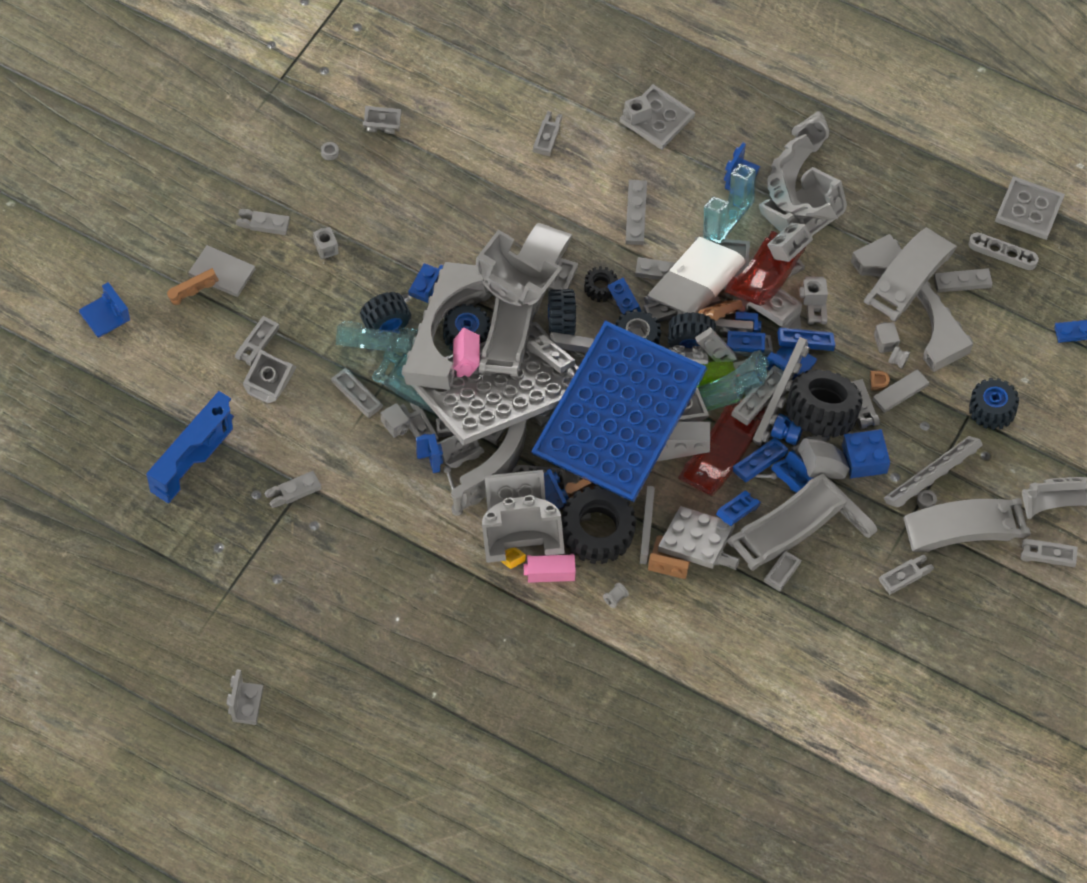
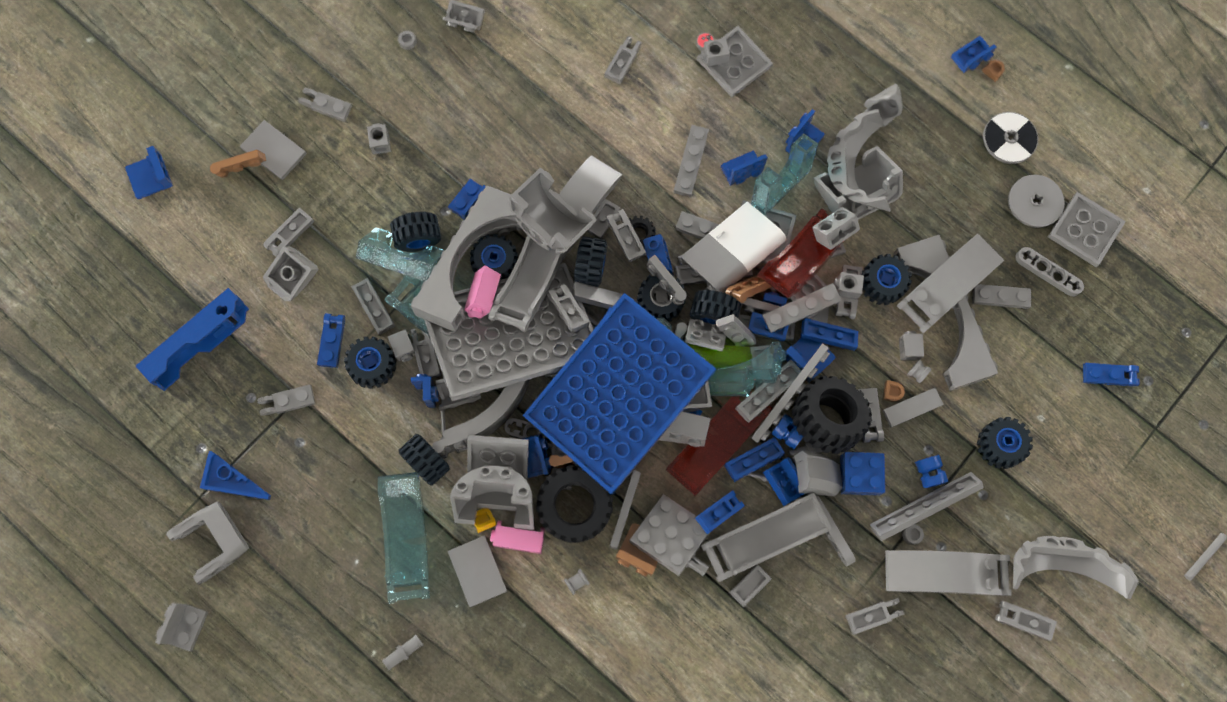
camera: 10 degrees right, 15 degrees up
none -> light grey connector [166,501,249,584]
none -> blue wing [200,451,271,500]
none -> blue plate [317,313,345,368]
none -> black wheel [344,336,396,389]
none -> clear light blue windscreen [378,472,430,603]
none -> light grey pin [382,635,423,671]
none -> black wheel [398,434,450,486]
none -> light grey tile [448,535,508,608]
none -> light grey plate [606,209,646,262]
none -> light grey plate [647,255,687,305]
none -> tile [696,33,714,51]
none -> blue bracket [721,150,768,186]
none -> light grey plate [763,283,842,333]
none -> black wheel [862,254,912,305]
none -> blue wheel [915,455,949,489]
none -> blue bracket [951,36,997,73]
none -> medium nougat tile [982,59,1005,82]
none -> piece [983,112,1038,164]
none -> light grey piece [1008,175,1065,228]

